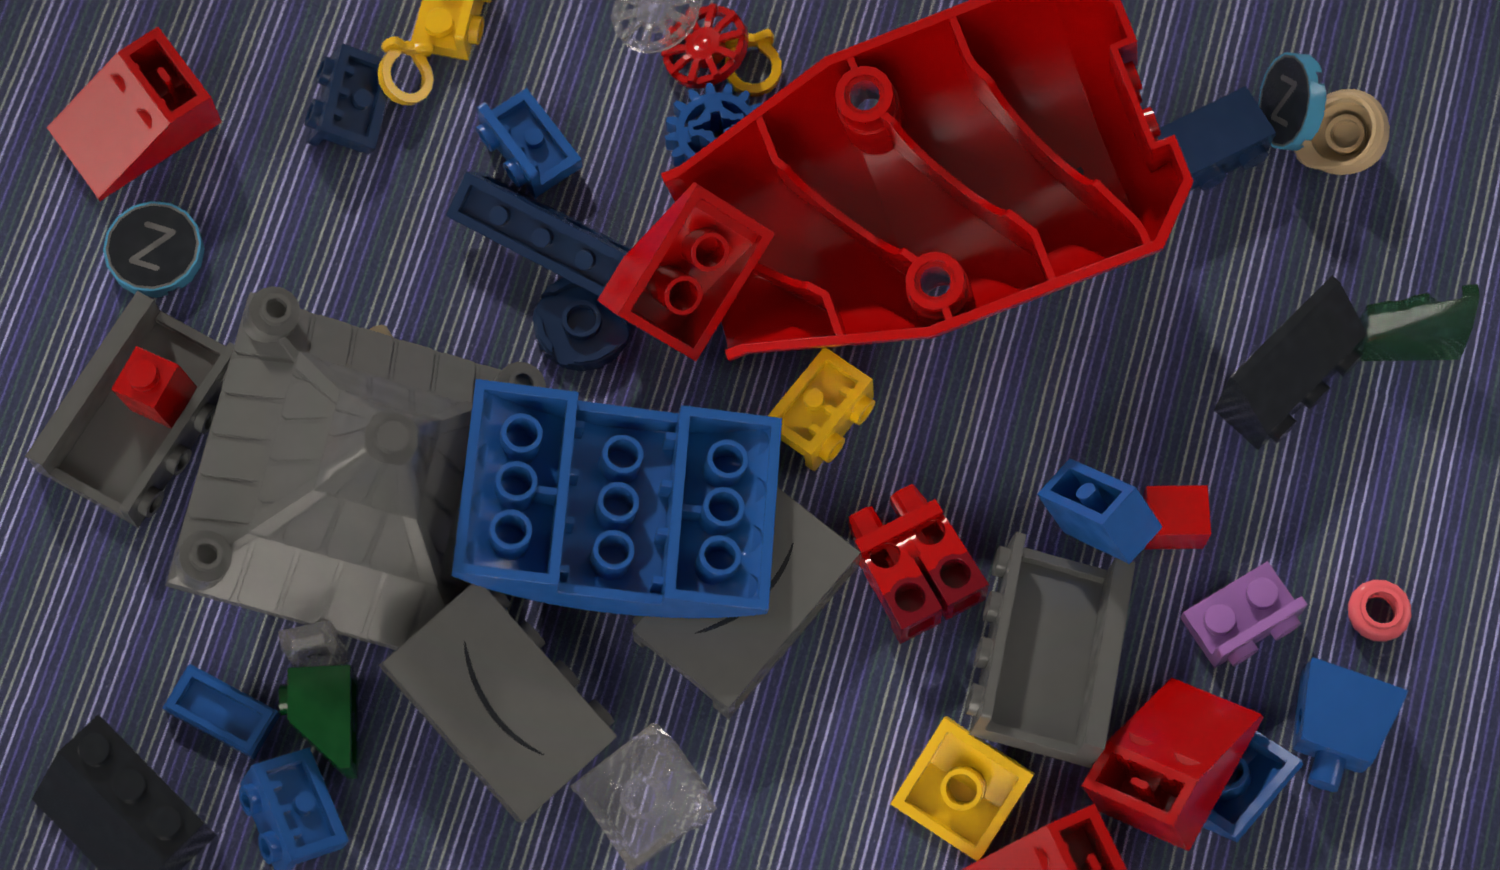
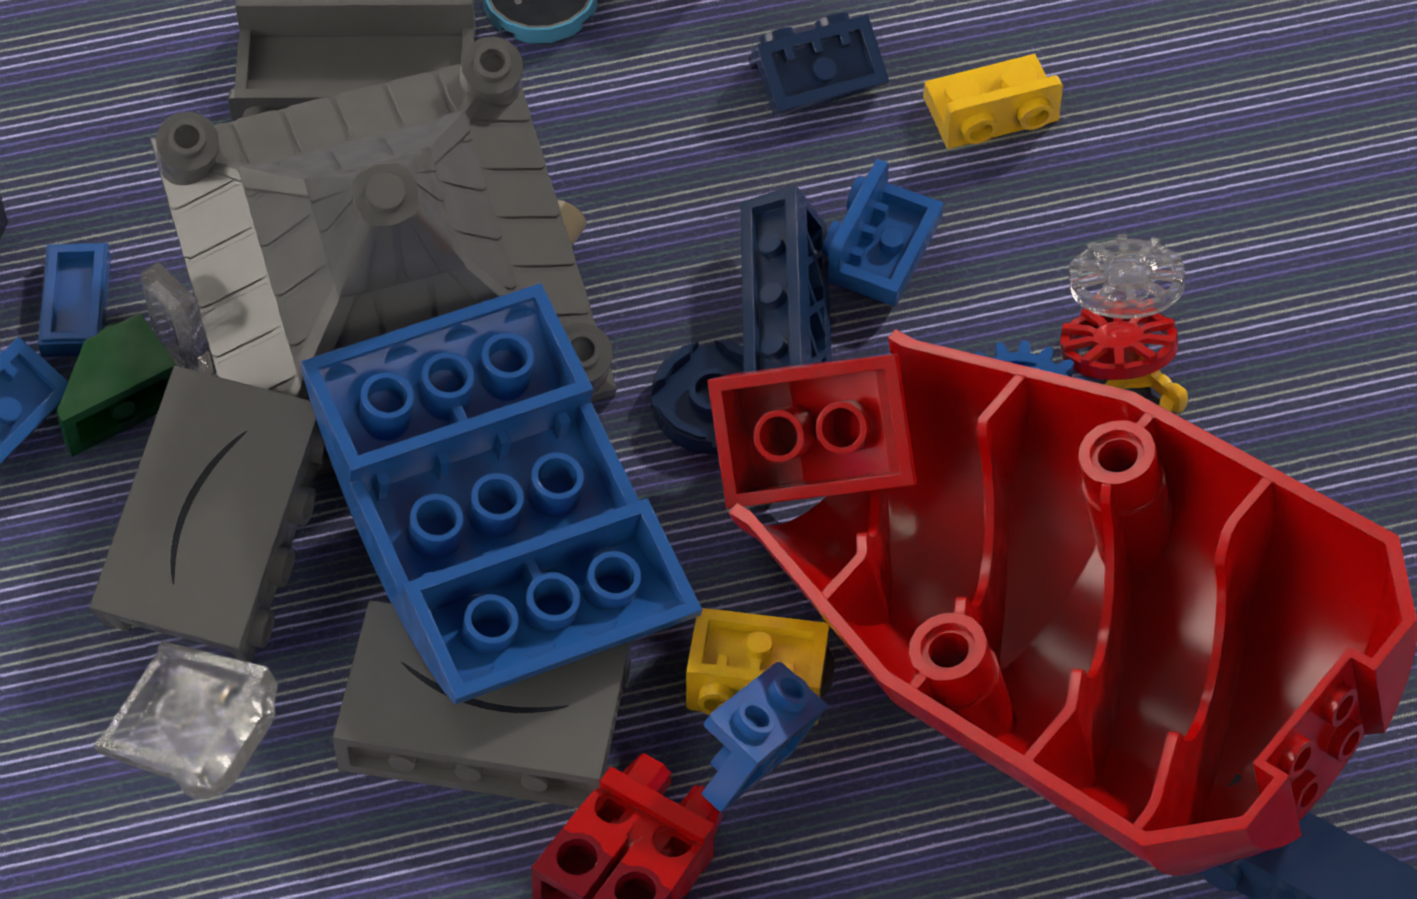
camera: 60 degrees right, 15 degrees down
red brick [111,346,197,429] -> none
yellow piece [377,36,434,105] -> none
none -> blue bracket [701,662,828,812]

